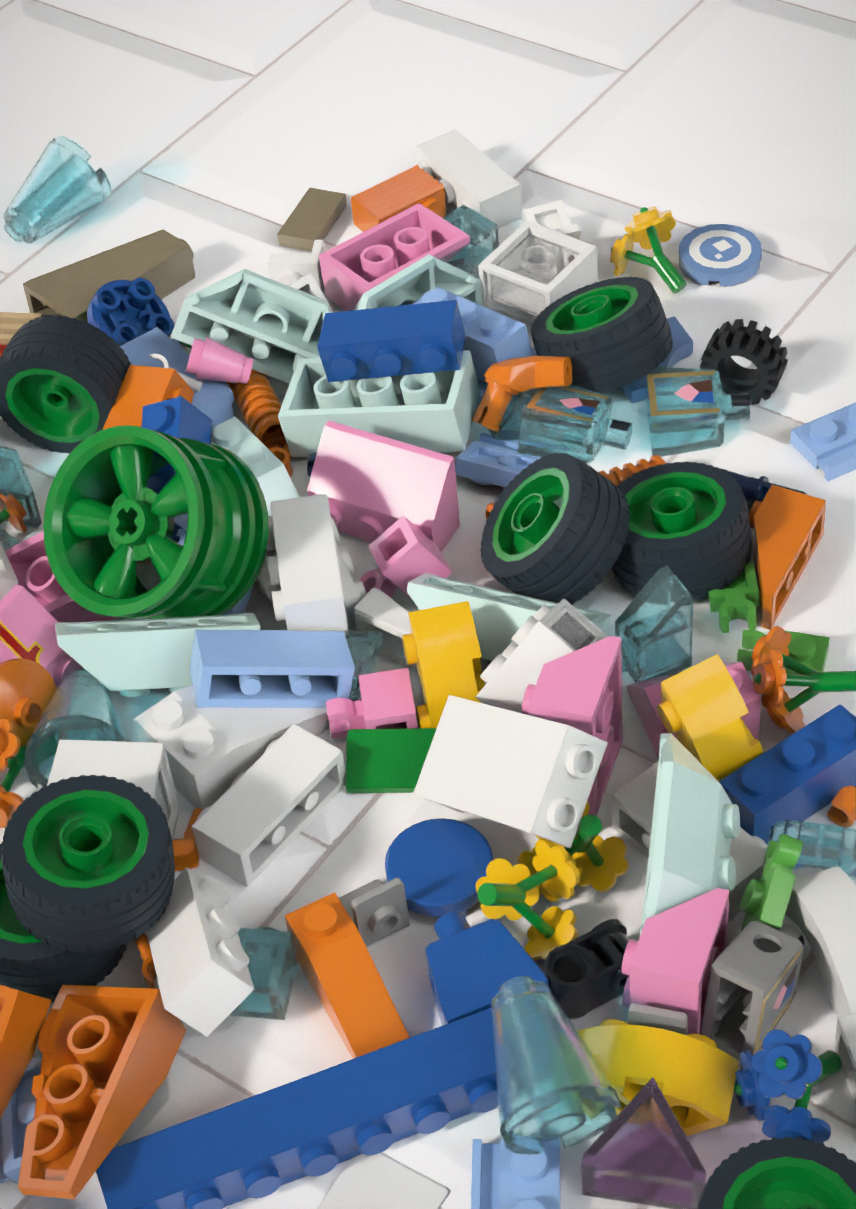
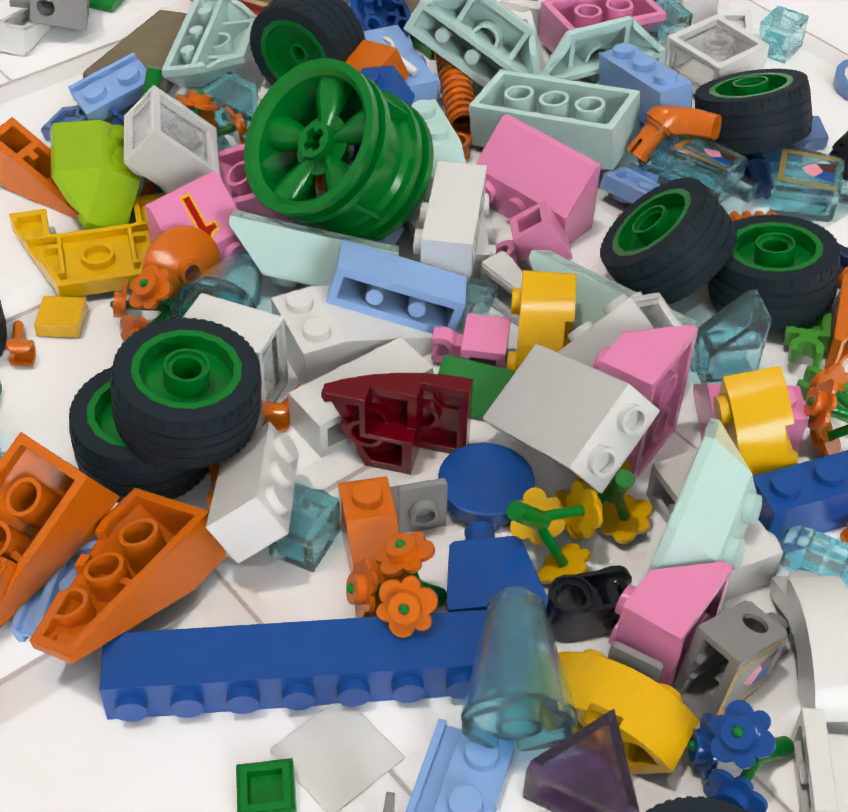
camera: 10 degrees right, 0 degrees up
bright pink cone [186,336,254,384] -> none
blue brick [317,300,466,382] -> none
plant [610,206,687,294] -> none
bright green plate [740,833,803,931] -> none
none -> dark red slope [321,373,474,475]
none -> orange plant [346,531,447,638]
none -> dark blue axle [737,153,775,200]
none -> clear light blue brick [759,5,809,64]

